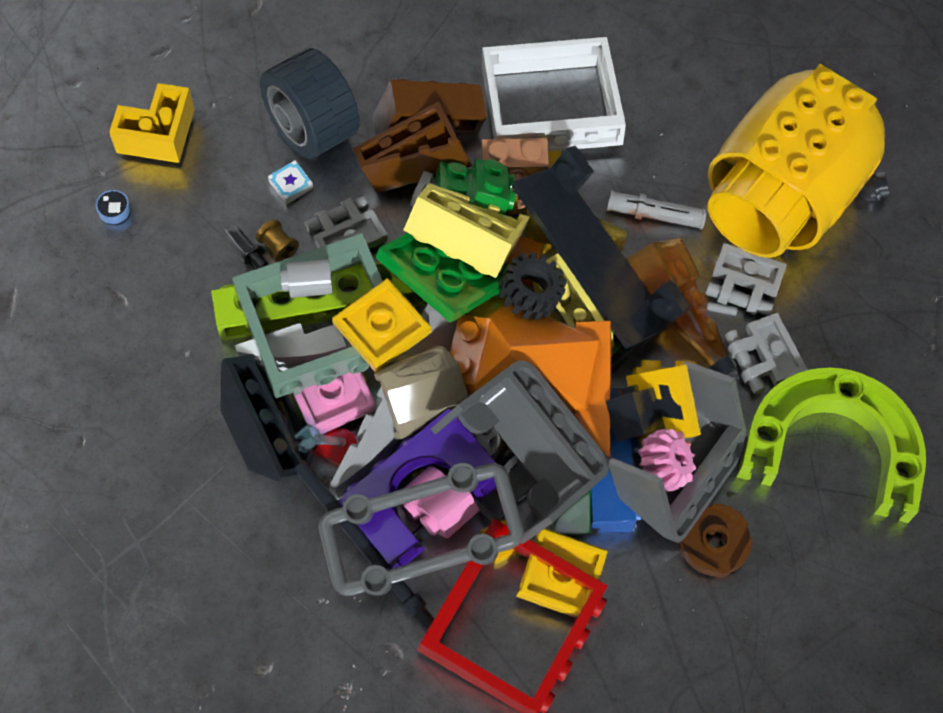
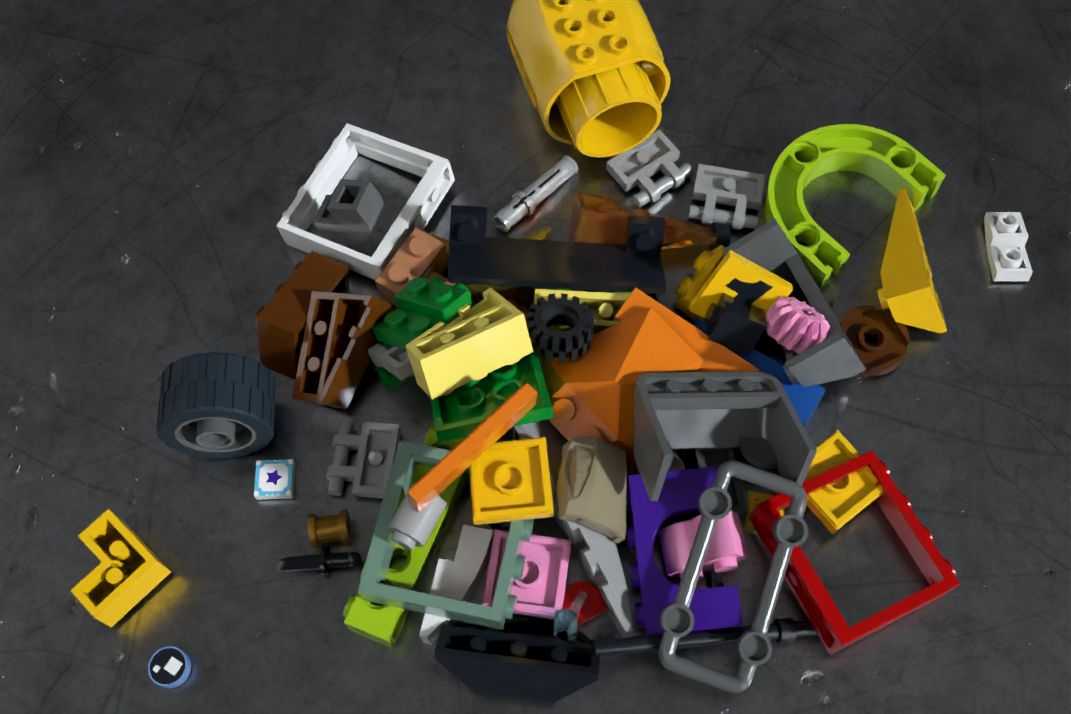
camera: 50 degrees left, 0 degrees up
none -> dark grey brick [313,179,384,242]
none -> orange tile [407,383,537,513]
none -> yellow wedge [877,188,947,333]
none -> white slope [984,212,1033,281]

